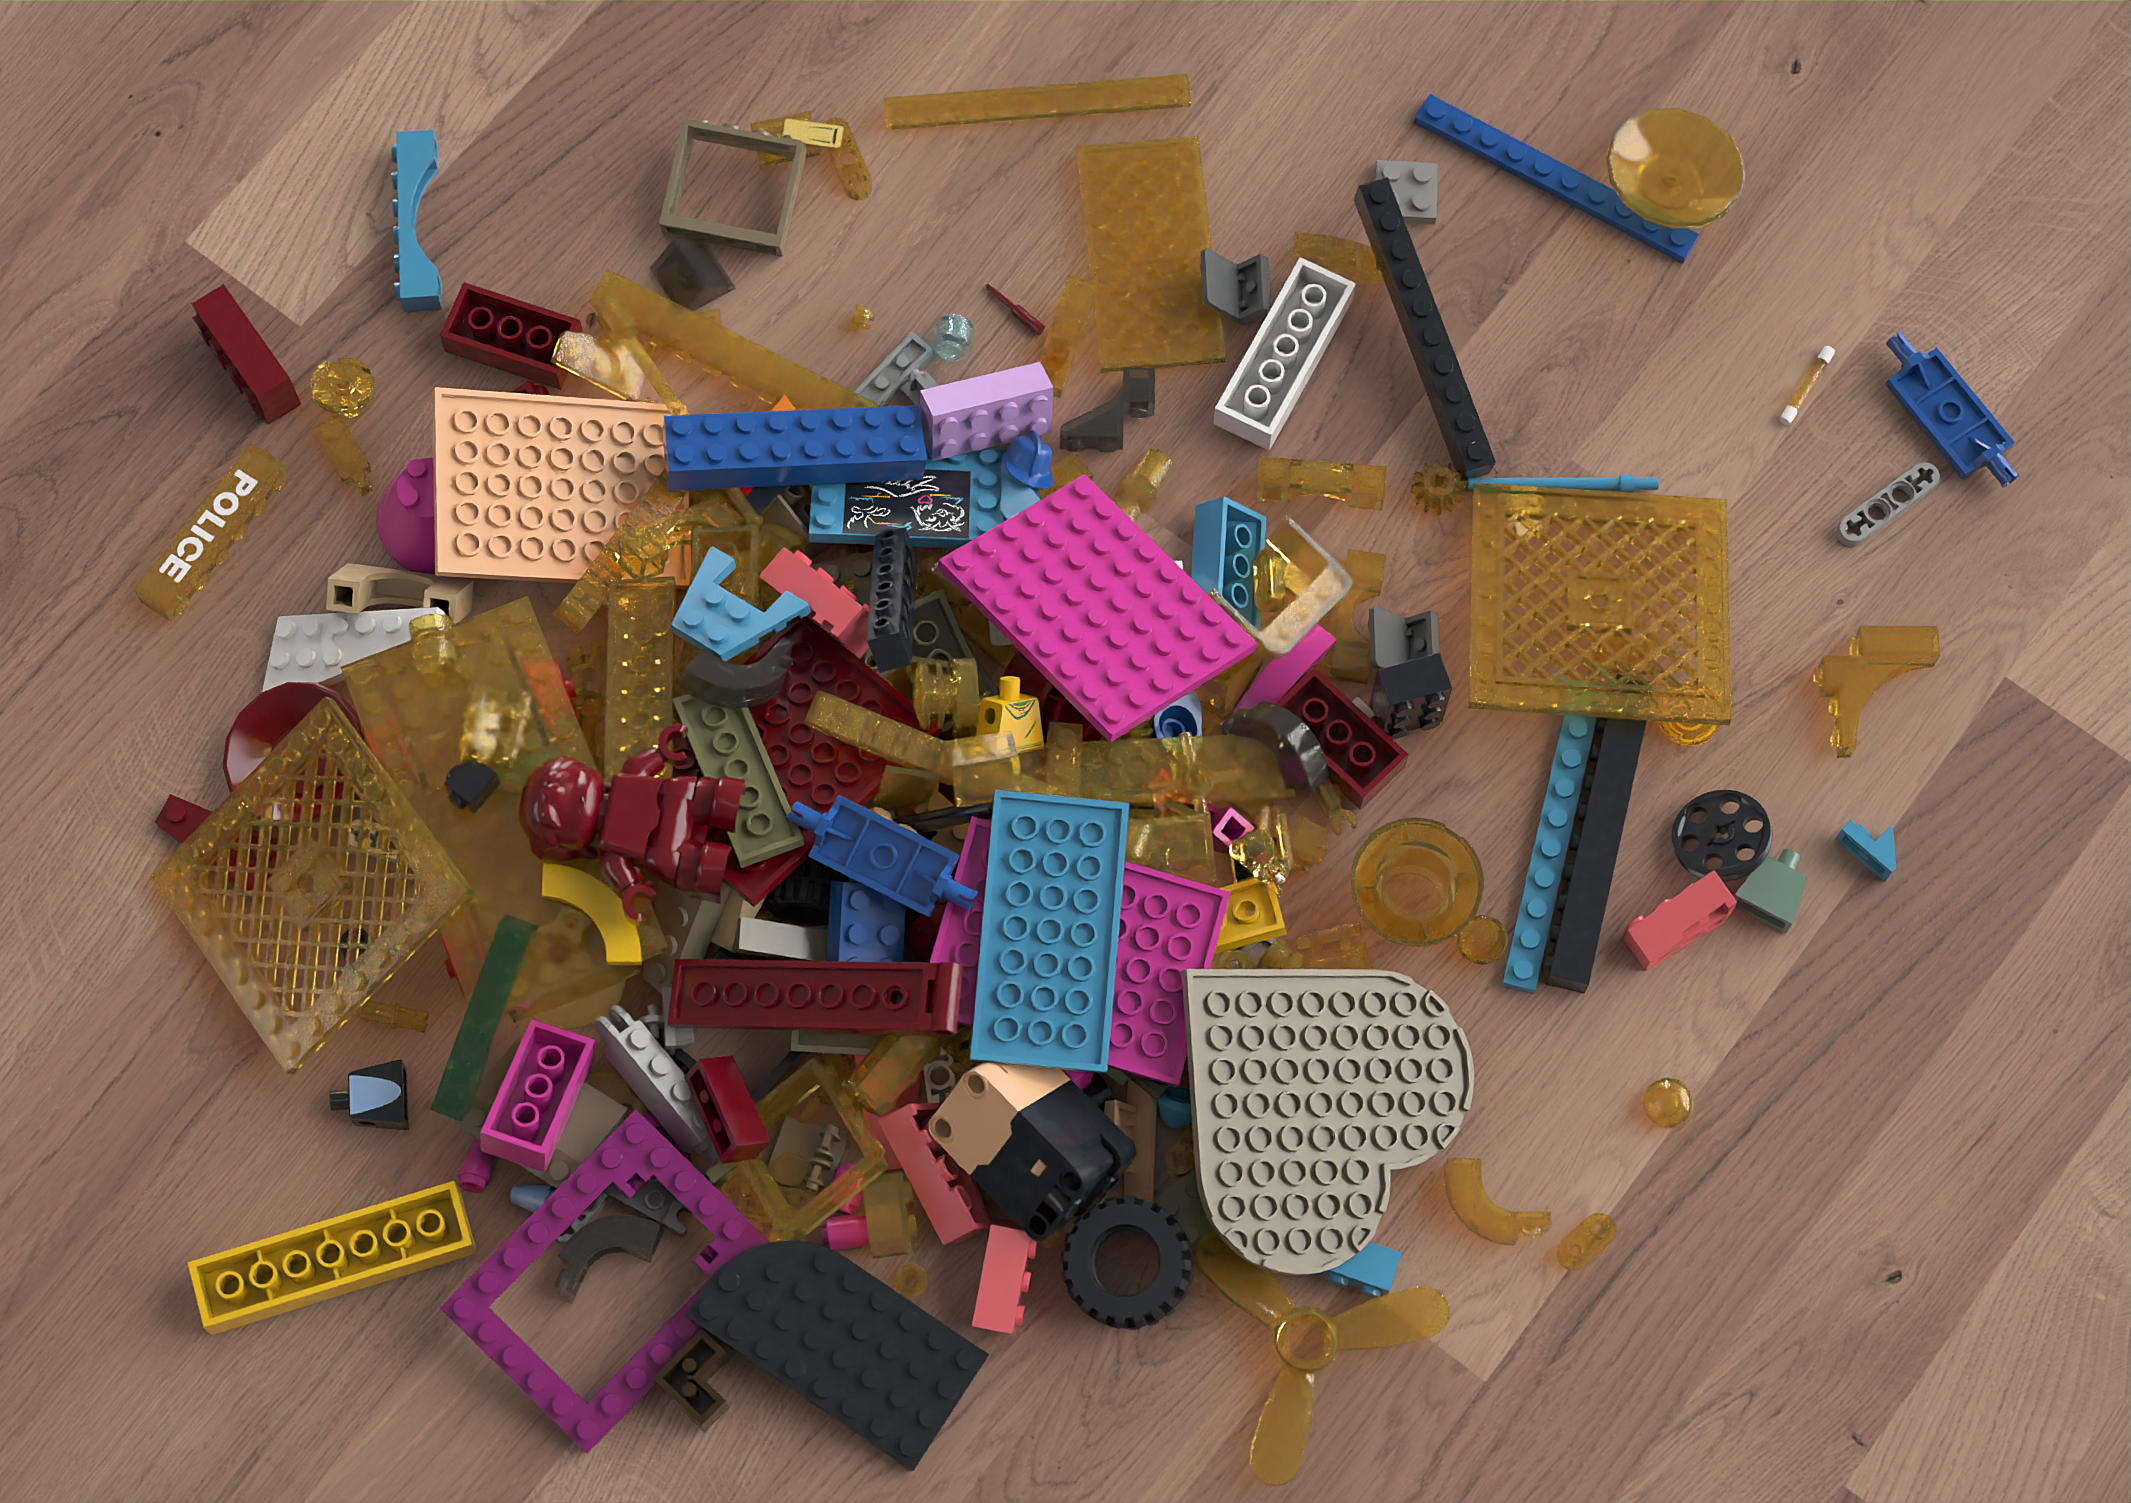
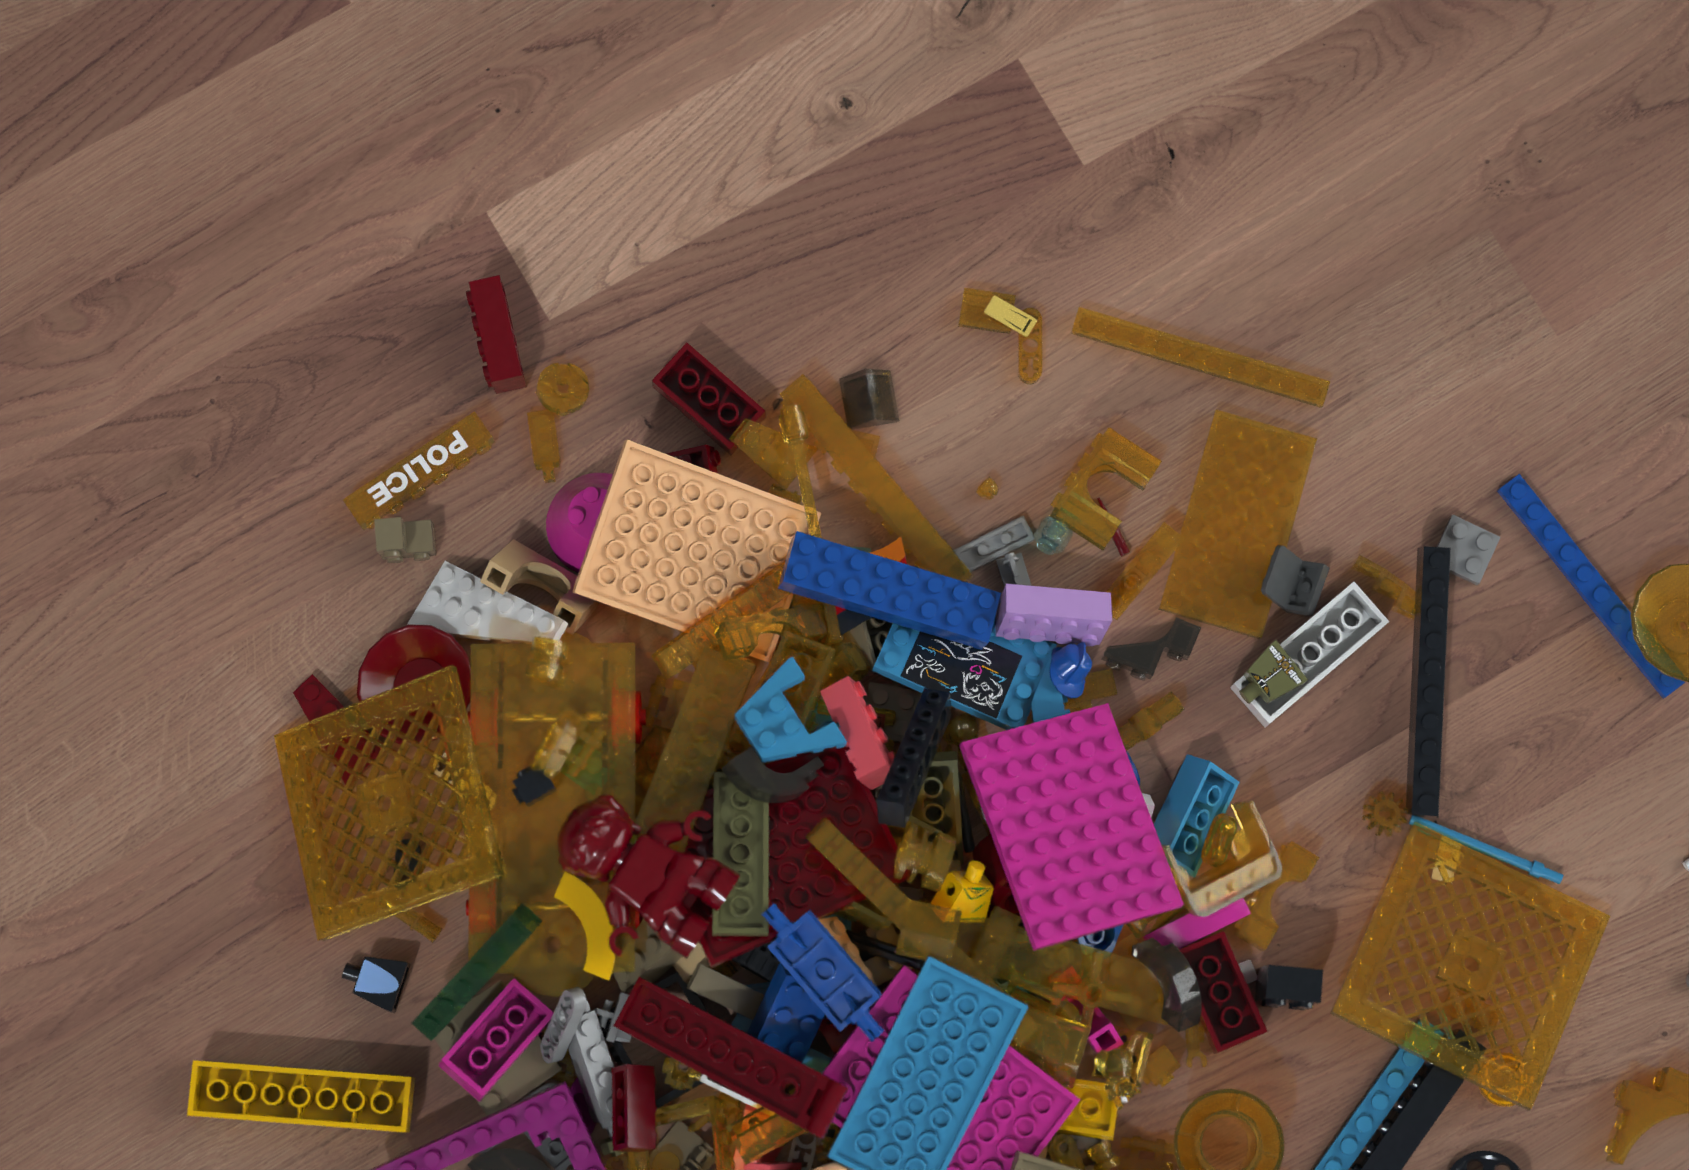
camera: 20 degrees right, 10 degrees up
dark azure arch [391,129,442,312] -> none
dark pink cone [456,1140,492,1193] -> none
medium blue cone [510,1184,557,1212] -> none
dark tan window [659,118,807,256] -> none
clear yellow arch [1256,456,1387,510] -> none
dark grey bracket [1368,606,1440,670] -> none
none -> dark tan brick [374,517,436,563]
none -> light grey beam [540,987,586,1063]
none -> clear yellow brick [662,1056,701,1090]
none -> clear yellow arch [1050,427,1162,551]
none -> olive torso [1239,640,1308,704]

